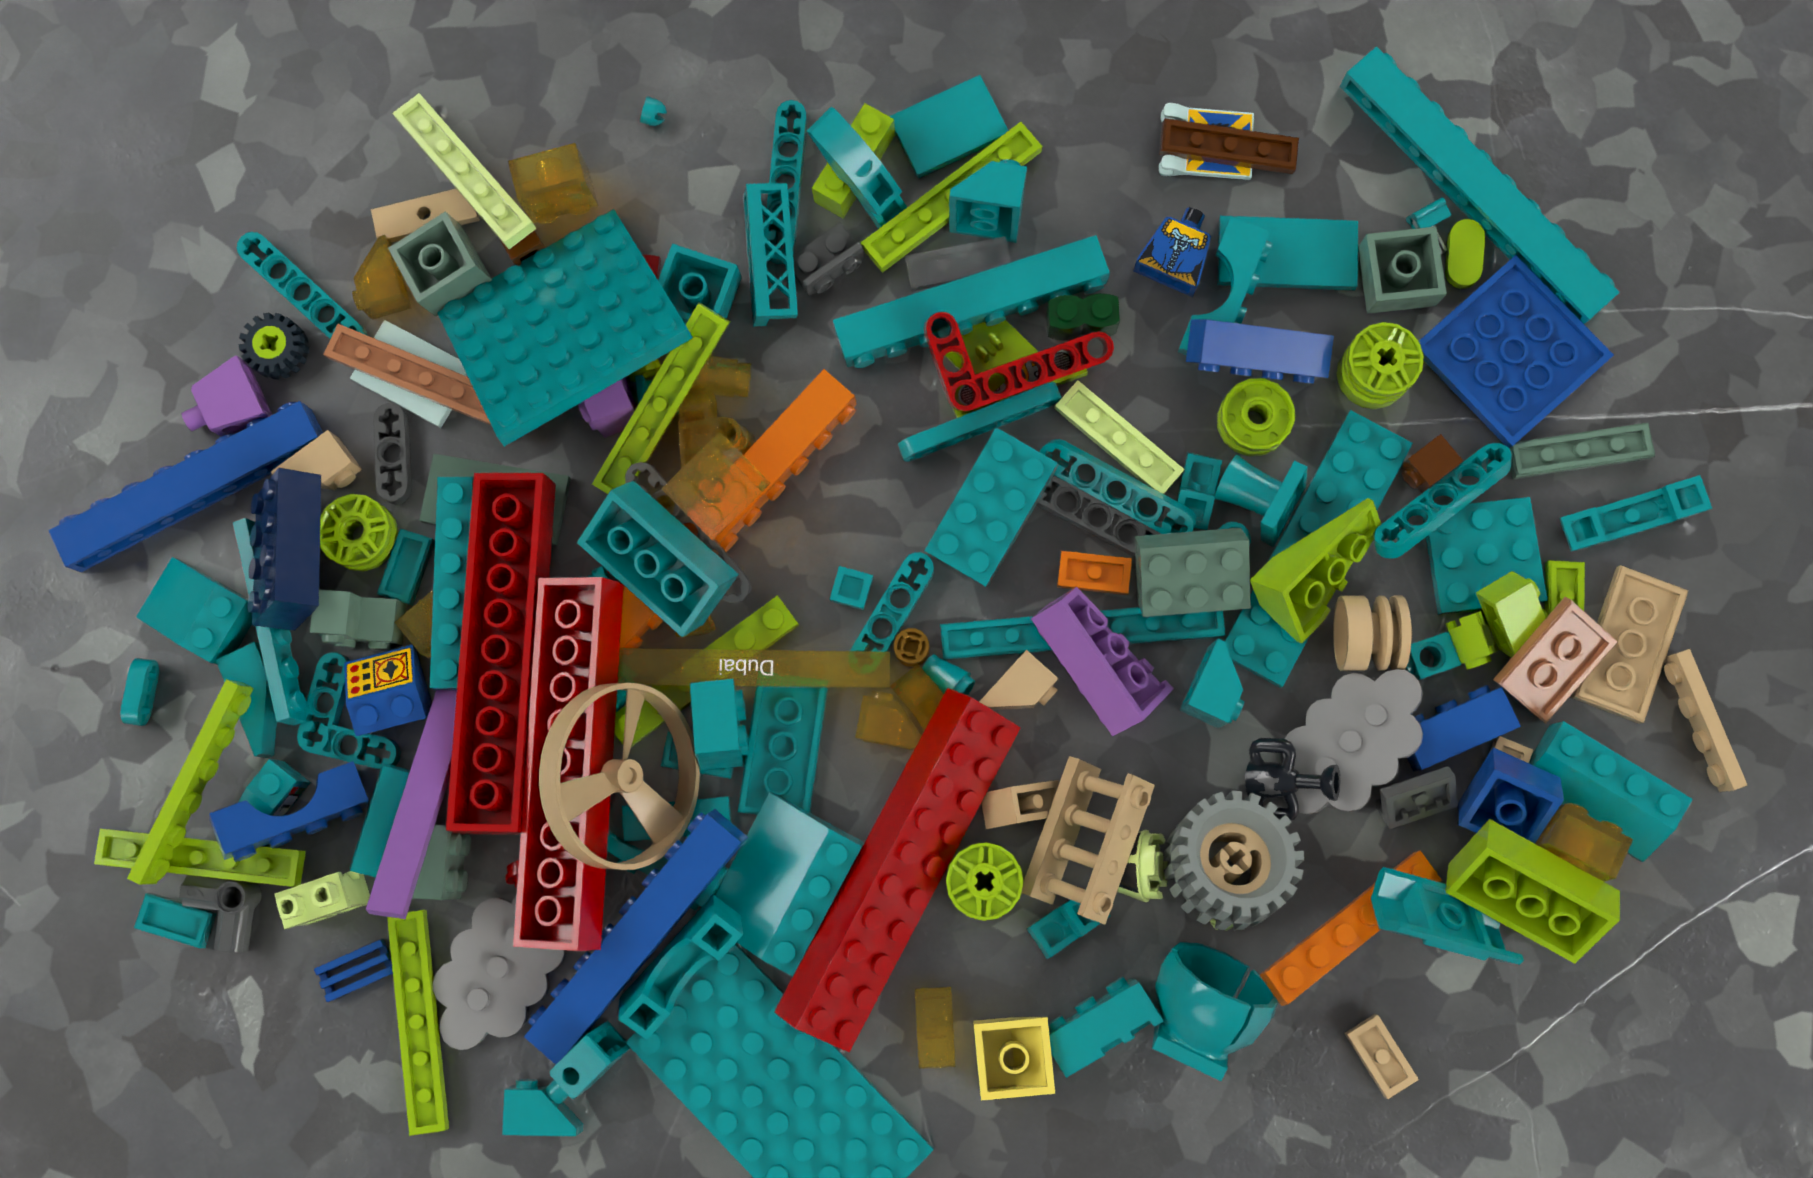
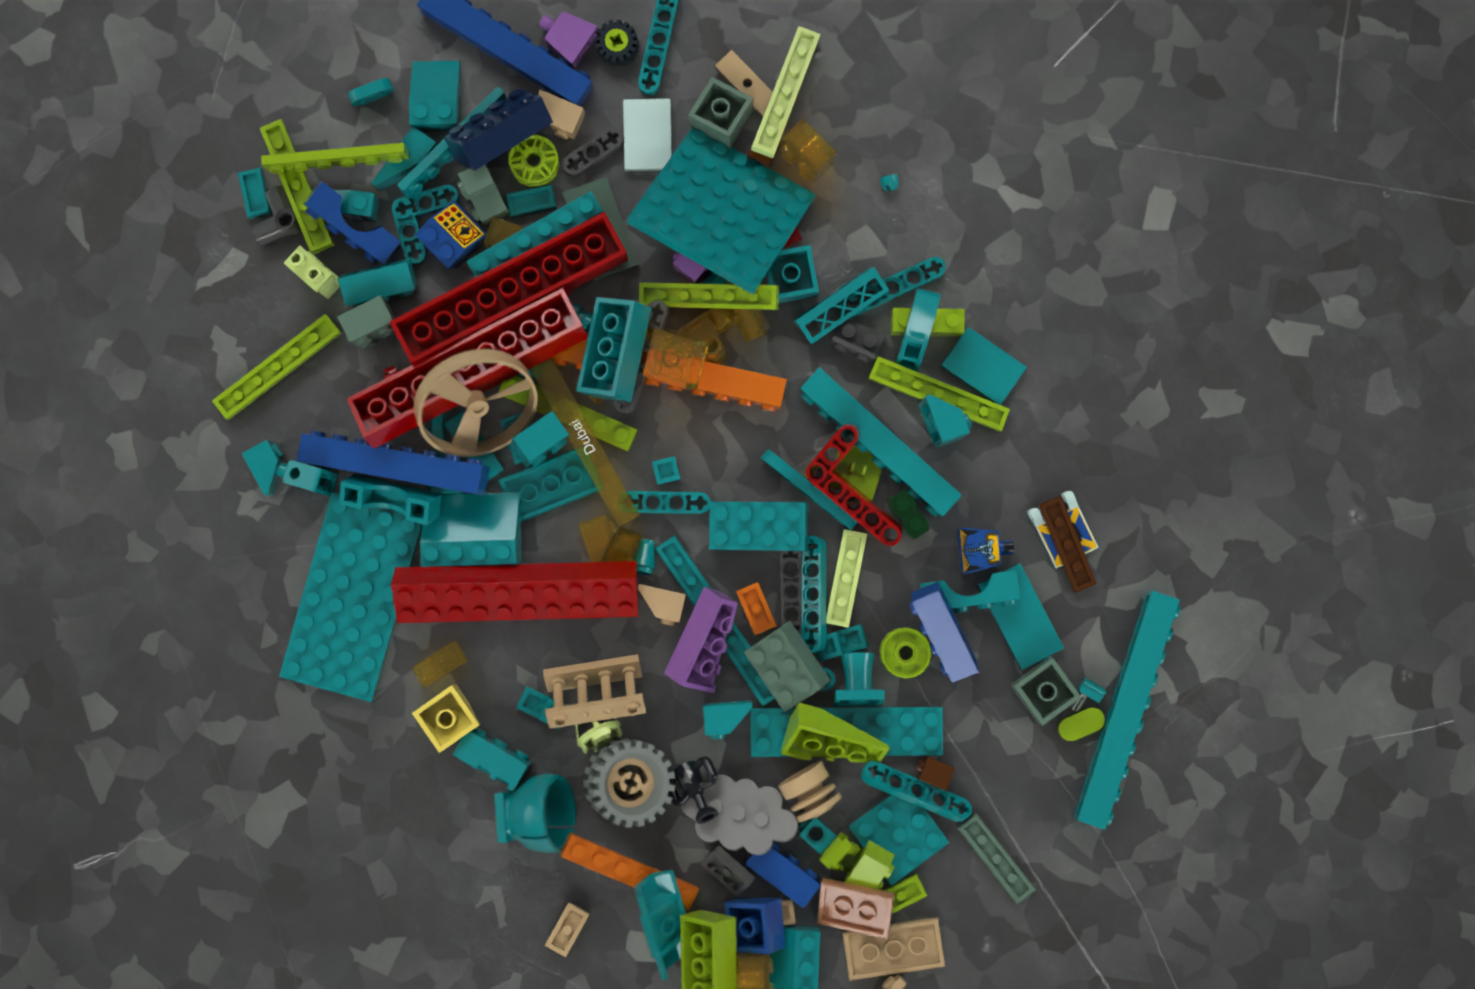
camera: 50 degrees right, 5 degrees up
blue tile [314,939,393,1002] -> none
nougat plate [323,324,491,425] -> none
clear yellow slope [352,235,411,320] -> none
medium lavender tile [366,689,457,919] -> none
light grey plate [433,895,567,1050] -> none
pearl gold wheel [894,628,929,667] -> none
lime wheel [946,842,1023,921] -> none
tan slope [981,780,1059,829] -> none
lime wheel [1337,322,1424,409] -> none
blue plate [1419,255,1614,449] -> none
teal slope [1559,475,1713,552] -> none

